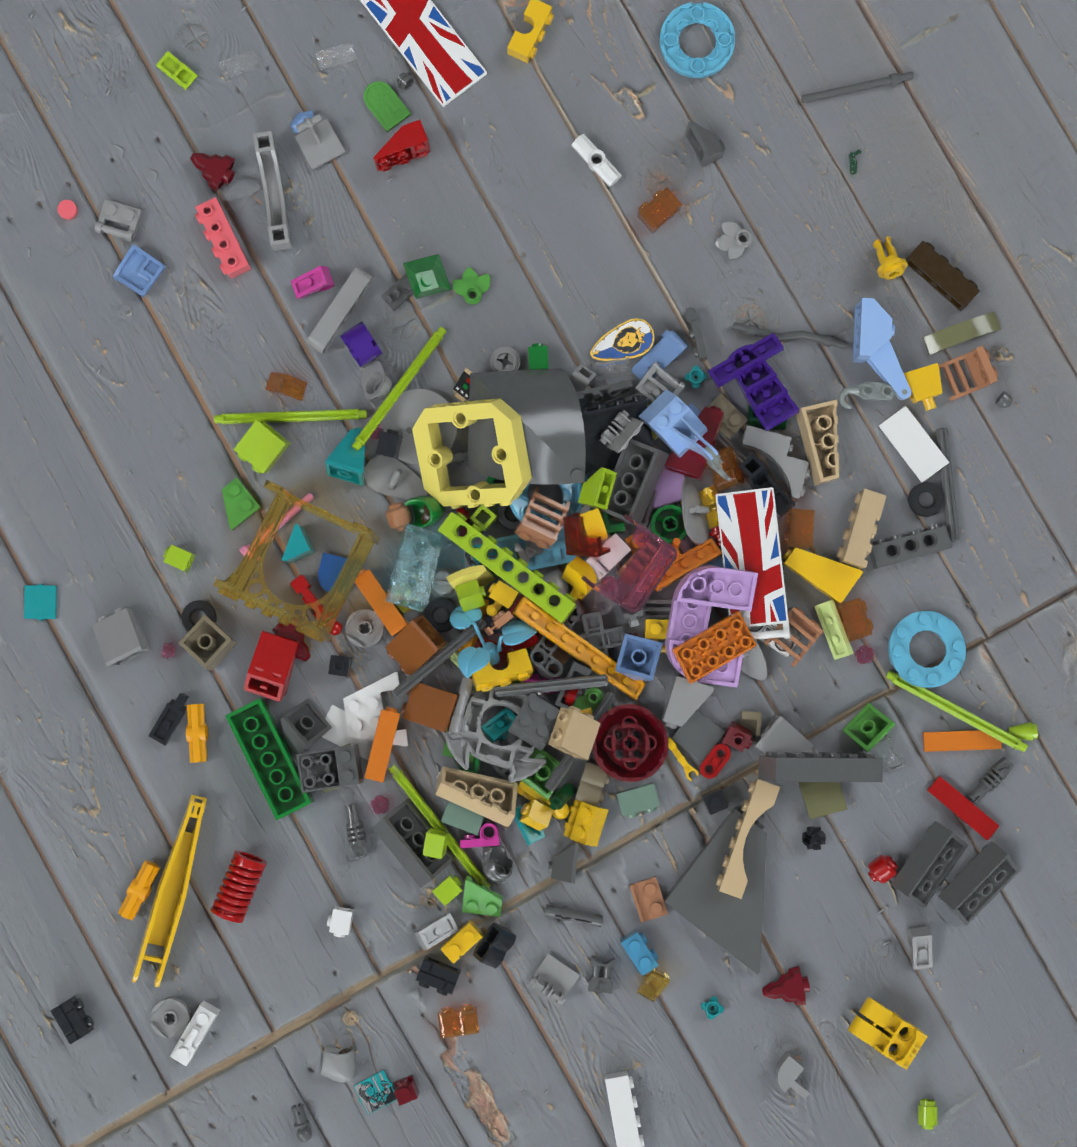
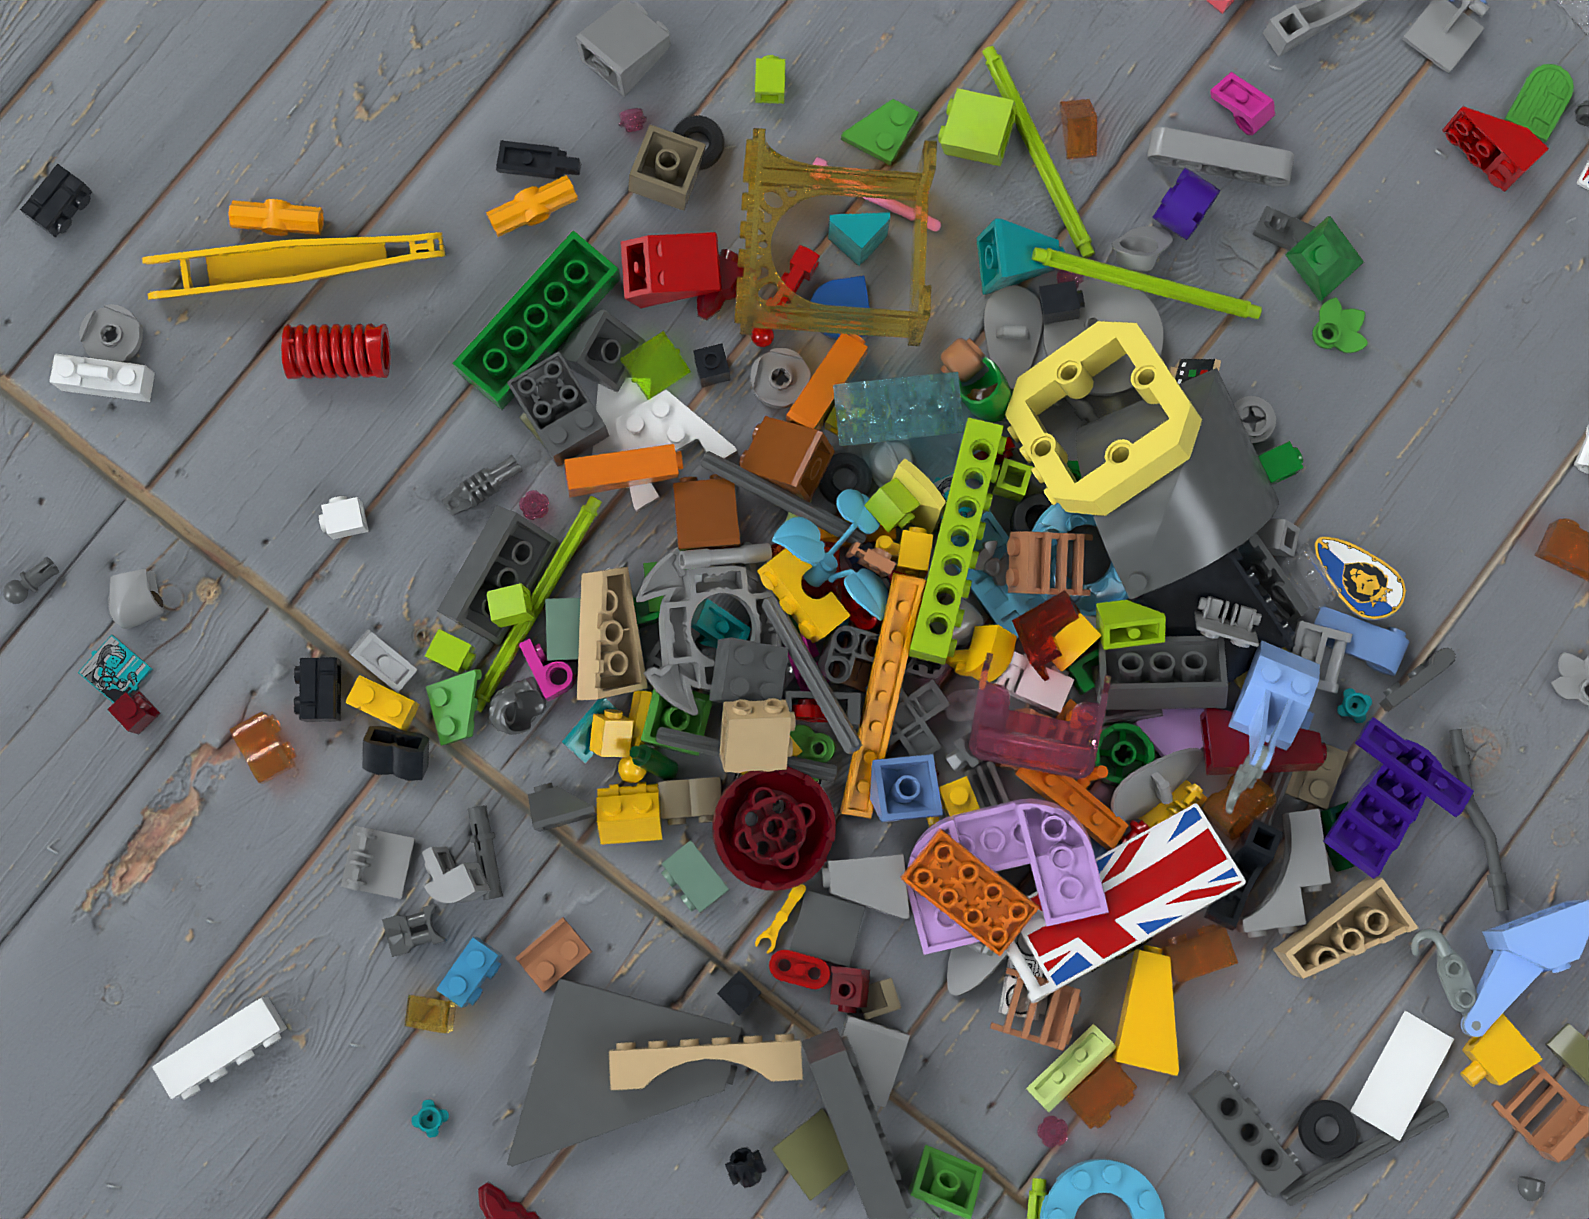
camera: 60 degrees right, 5 degrees down
tan wedge [836,489,886,570] -> none
none -> light grey brick [422,847,491,903]
none -> clear neon green piece [620,331,691,400]

